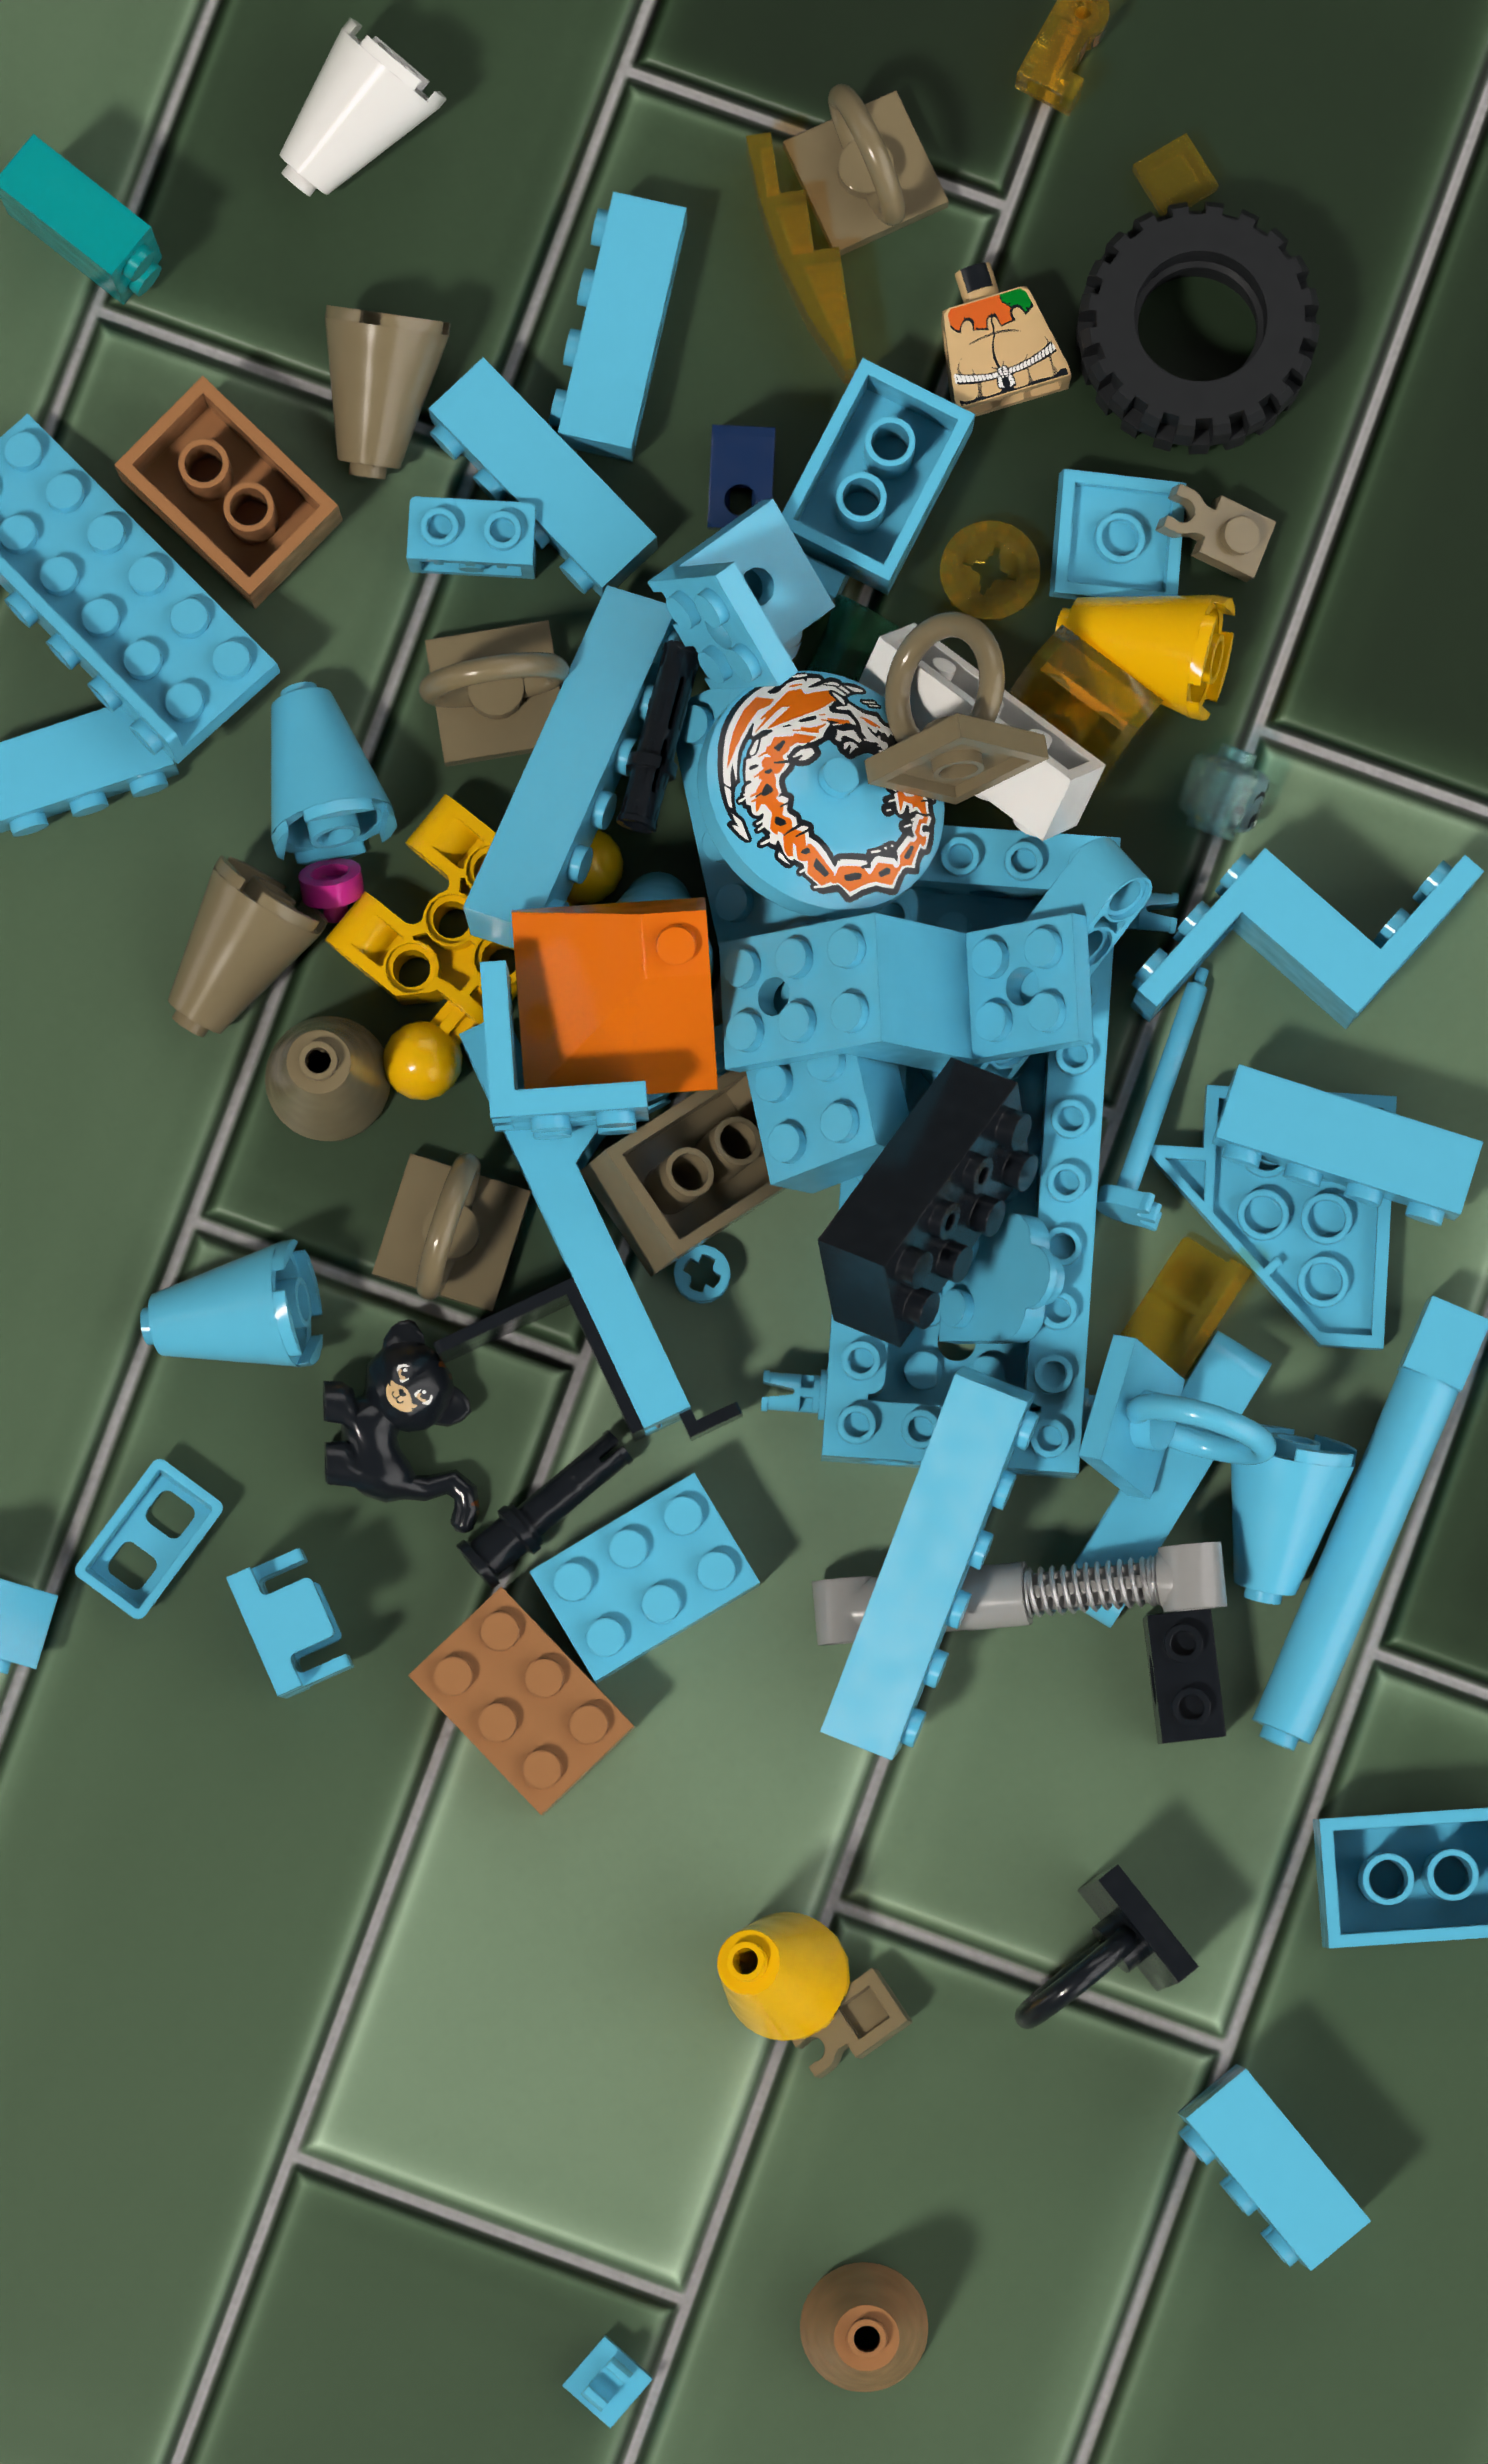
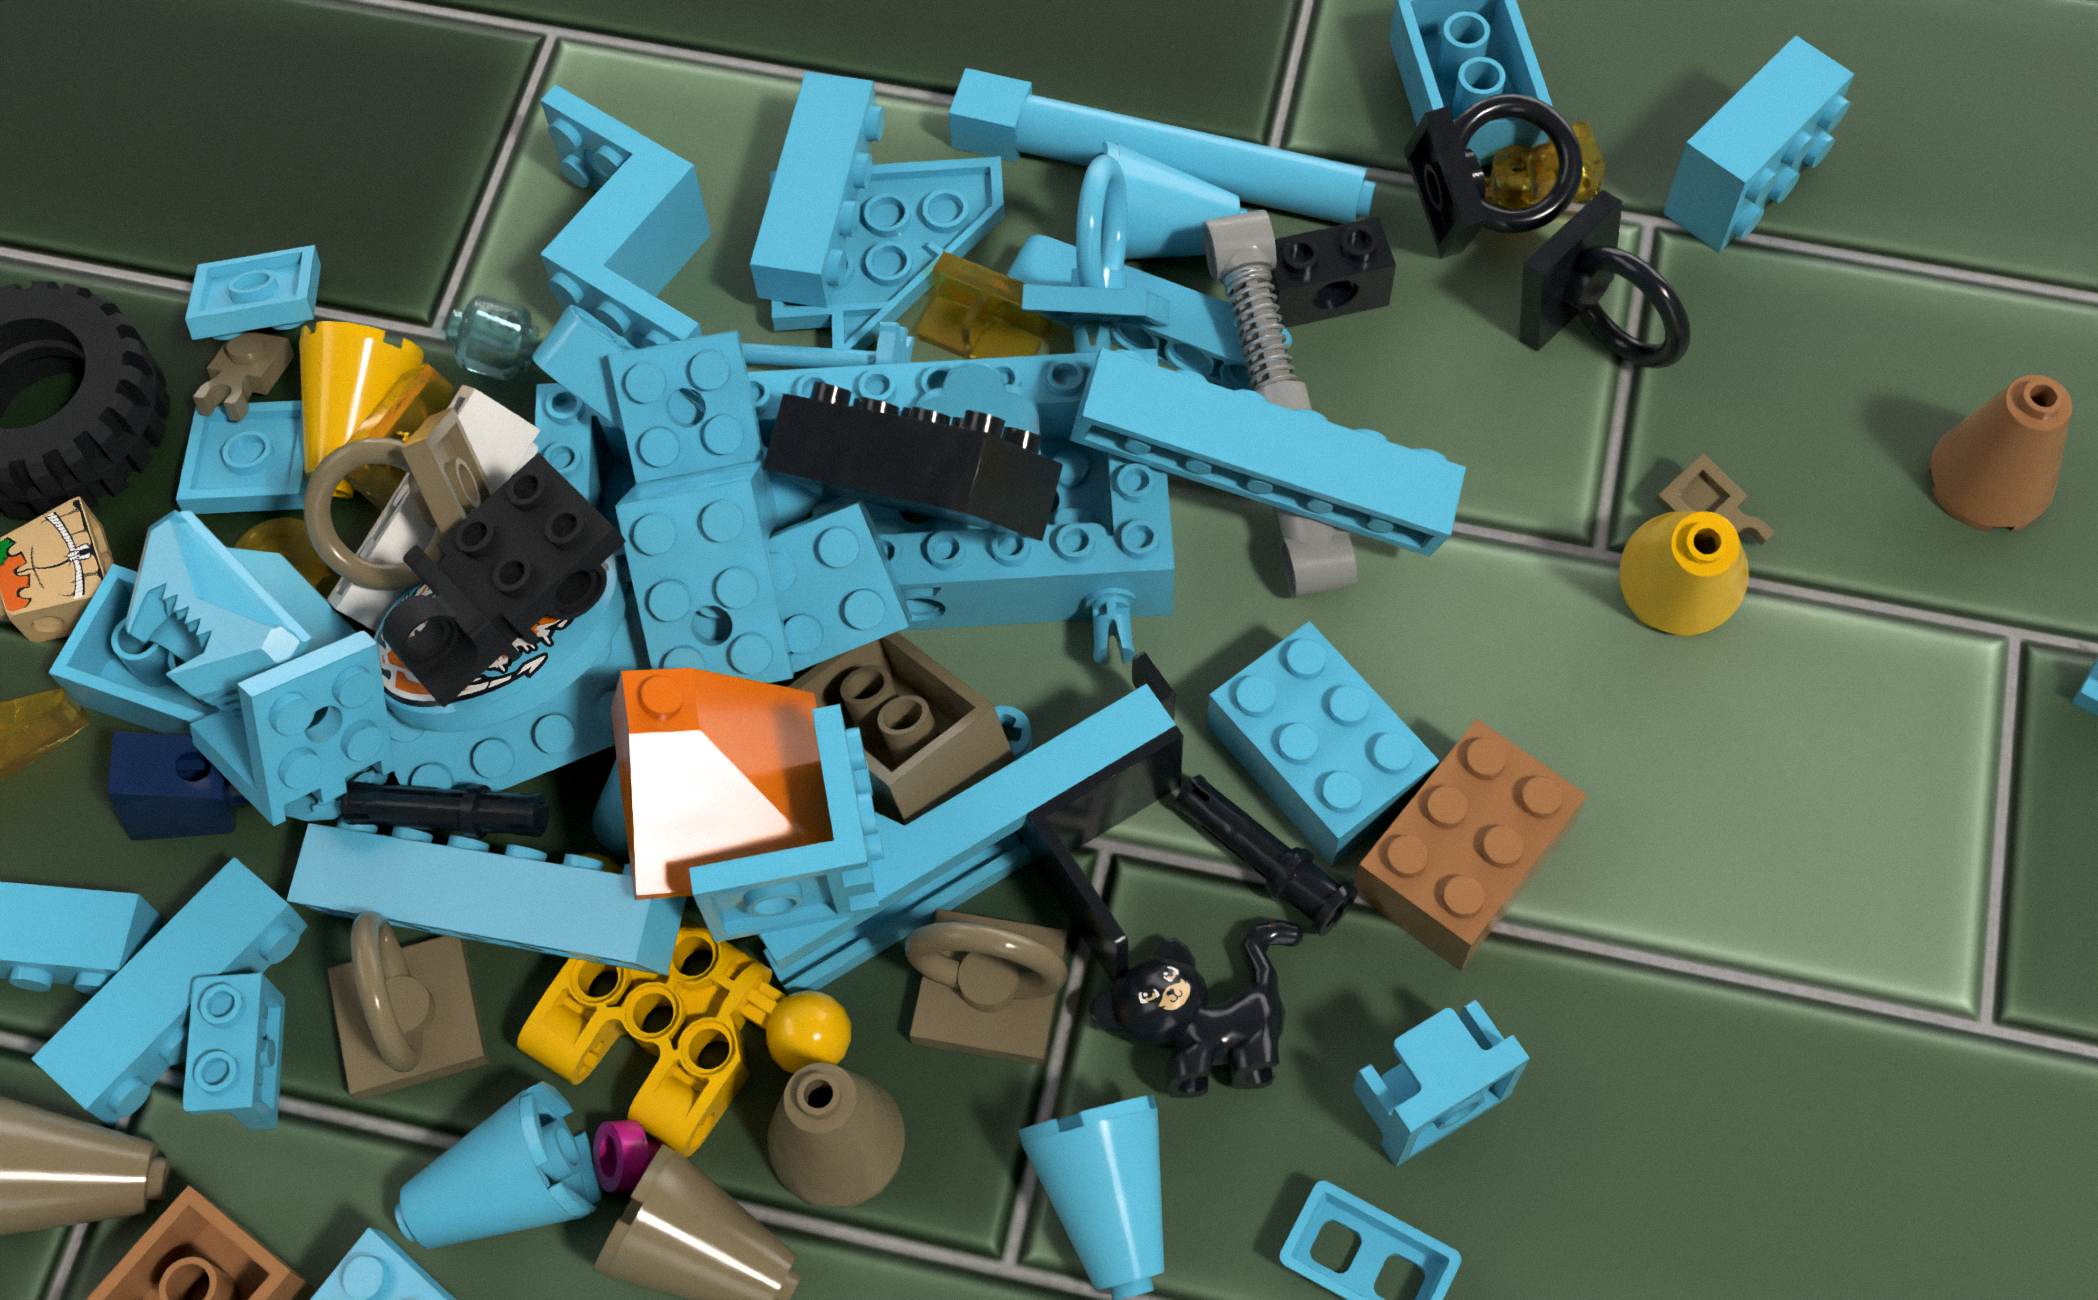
camera: 95 degrees left, 20 degrees down
none -> medium azure helmet [126,510,358,717]
none -> medium azure plate [185,245,321,340]
none -> black plate [382,453,626,708]
none -> black tile [1403,93,1583,259]
none -> clear yellow leg [1488,120,1606,209]

